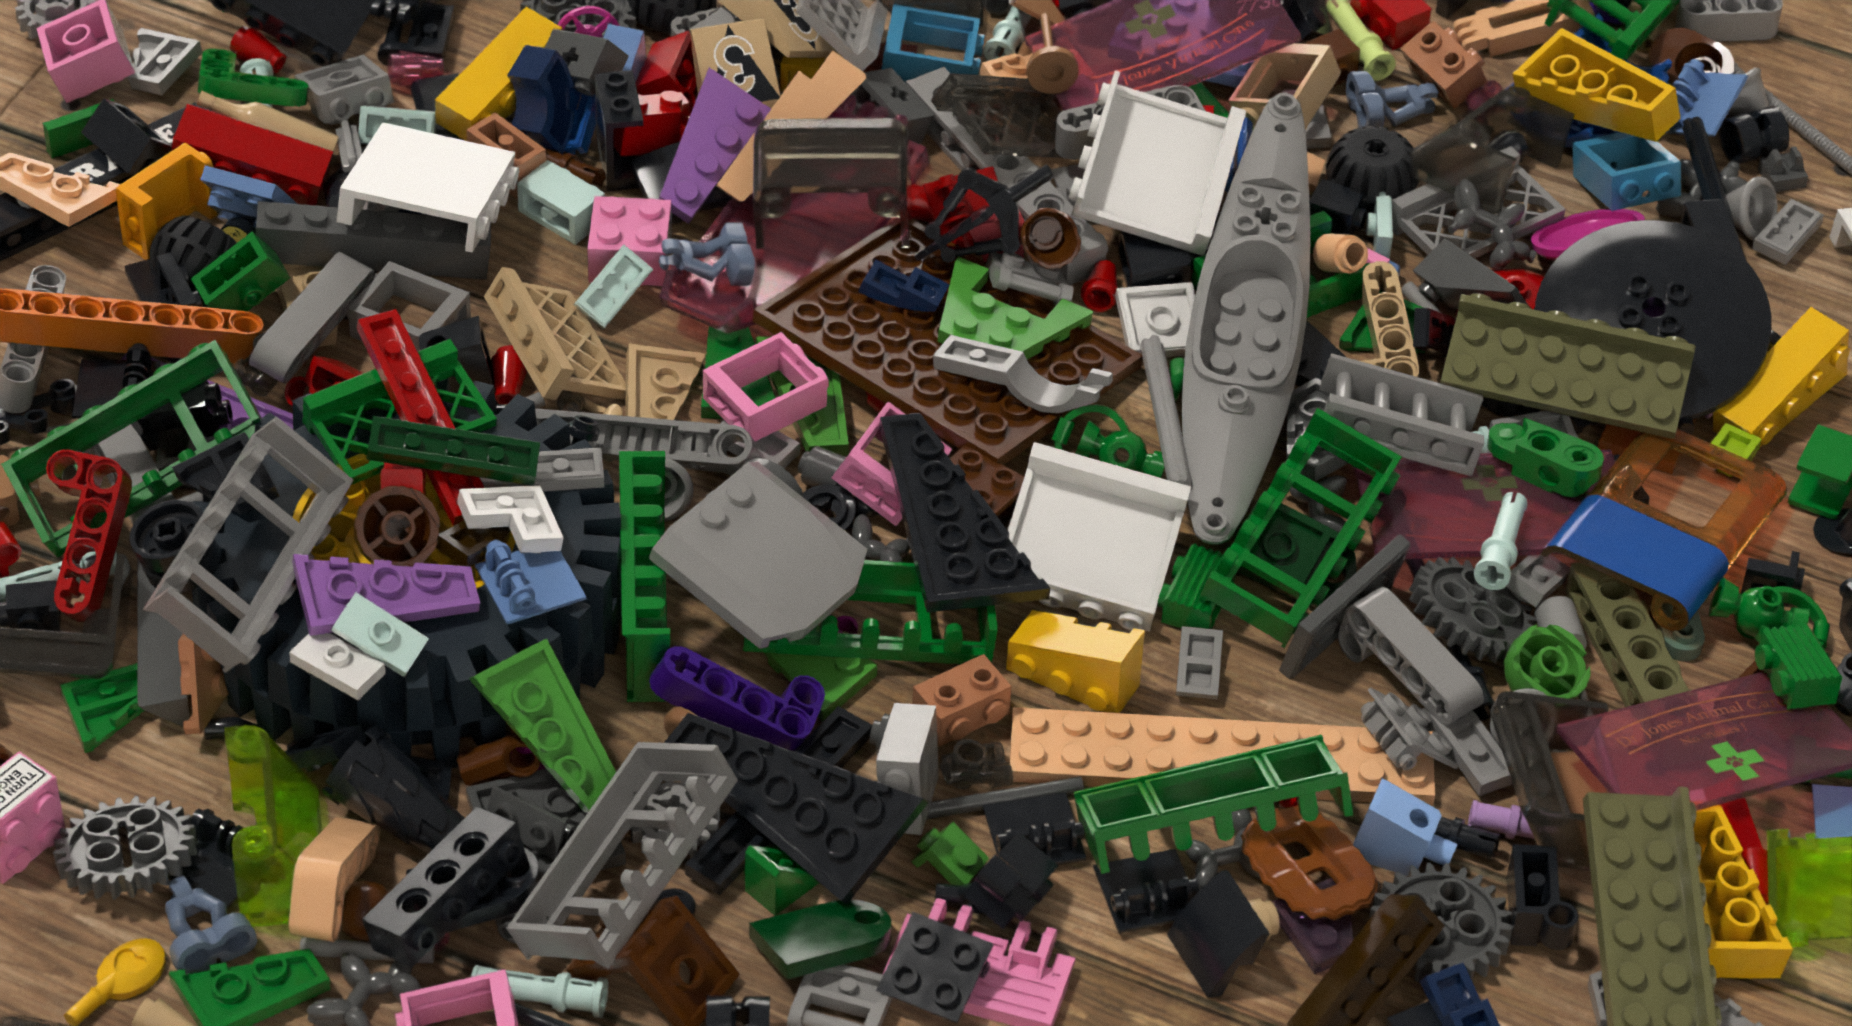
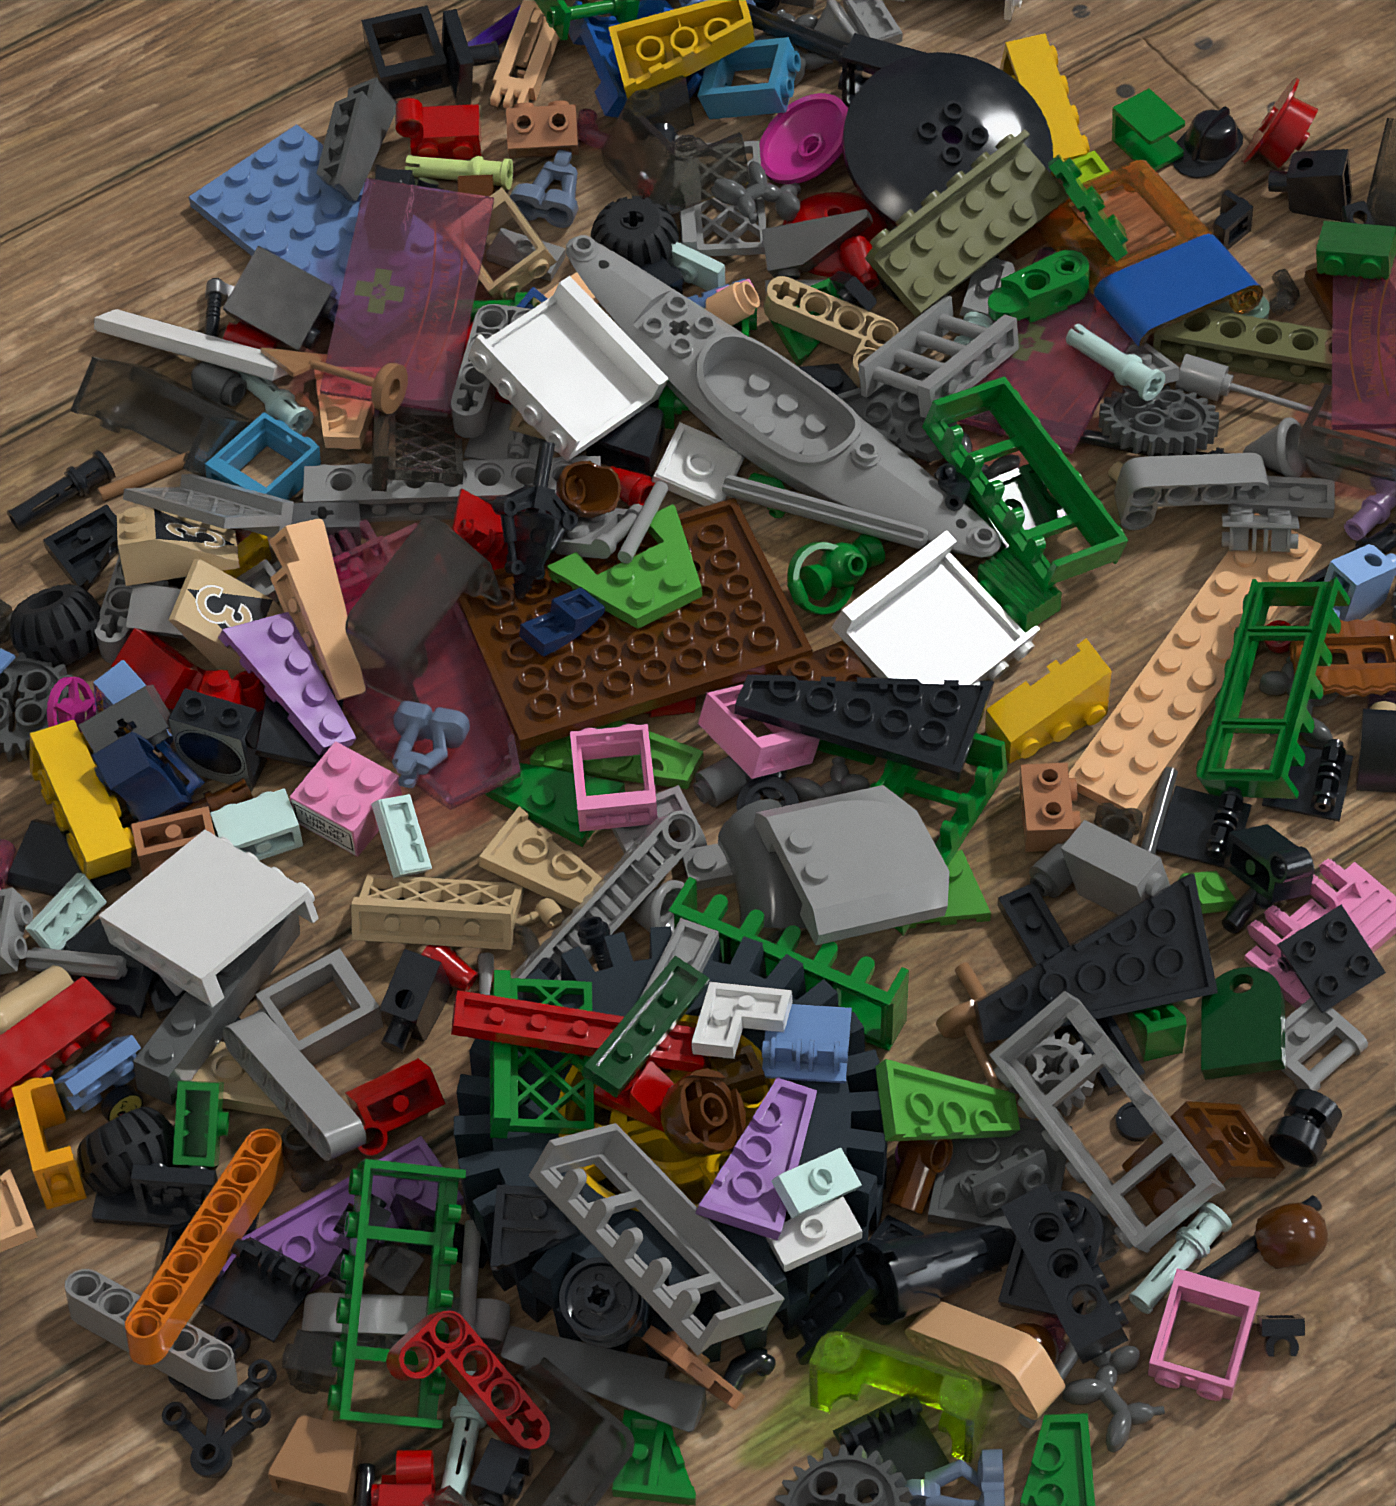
camera: 55 degrees left, 10 degrees up
dark purple beam [649,646,825,751] -> none
light grey piece [933,335,1113,413] -> none
light grey slope [1176,626,1223,699] -> none
dark grey tile [1279,534,1411,679] -> none
bright green cylinder [1504,624,1591,708] -> none
green piece [1709,578,1830,649] -> none
none -> light grey bar [618,481,668,563]
none -> black arm [936,463,970,511]
none -> green plate [1048,154,1129,262]
none -> clear smoke arm [1269,269,1300,316]

